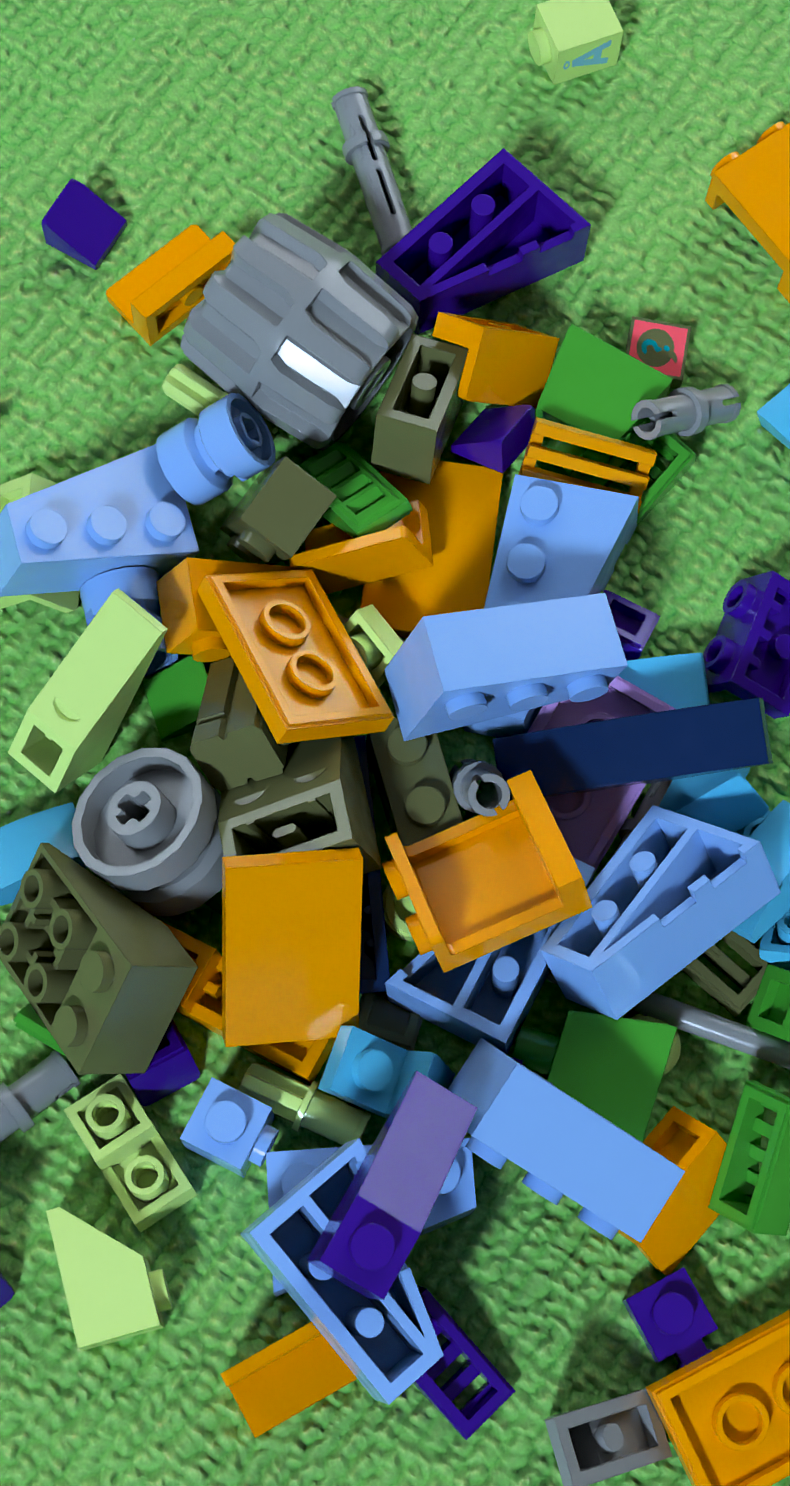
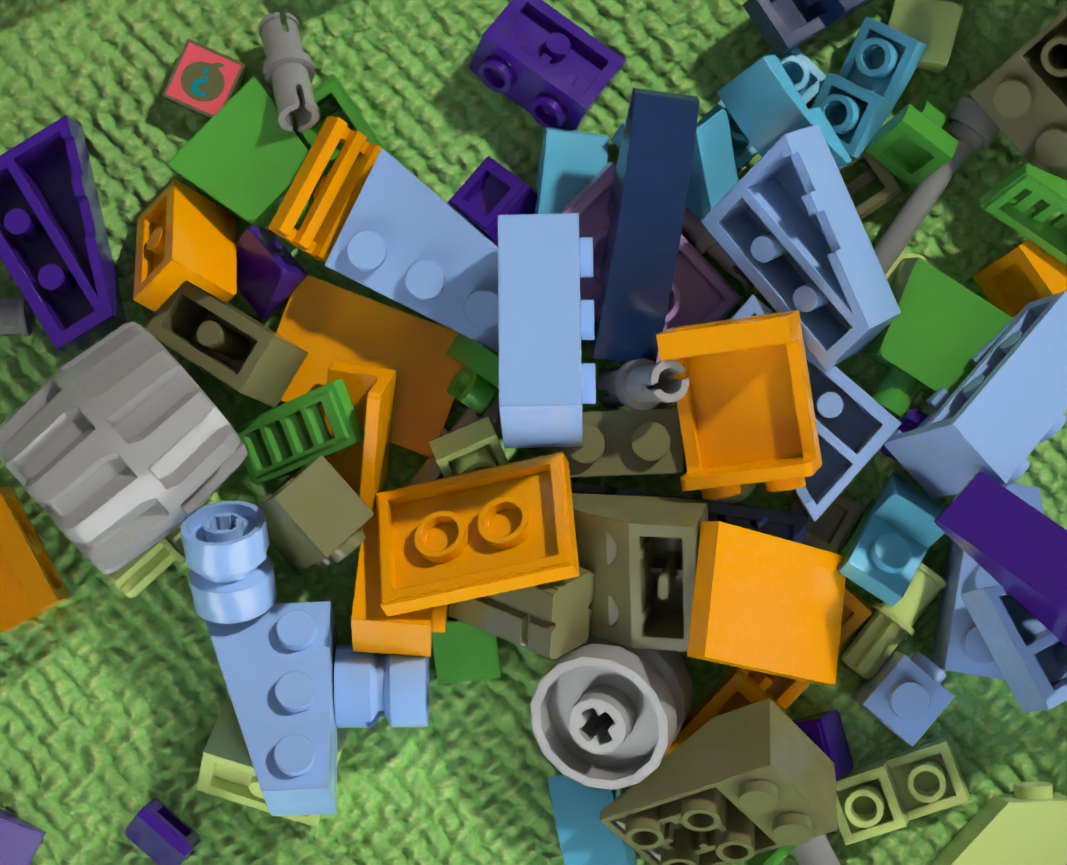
camera: 75 degrees left, 15 degrees up
yellowish green slope [8,588,168,793] -> none

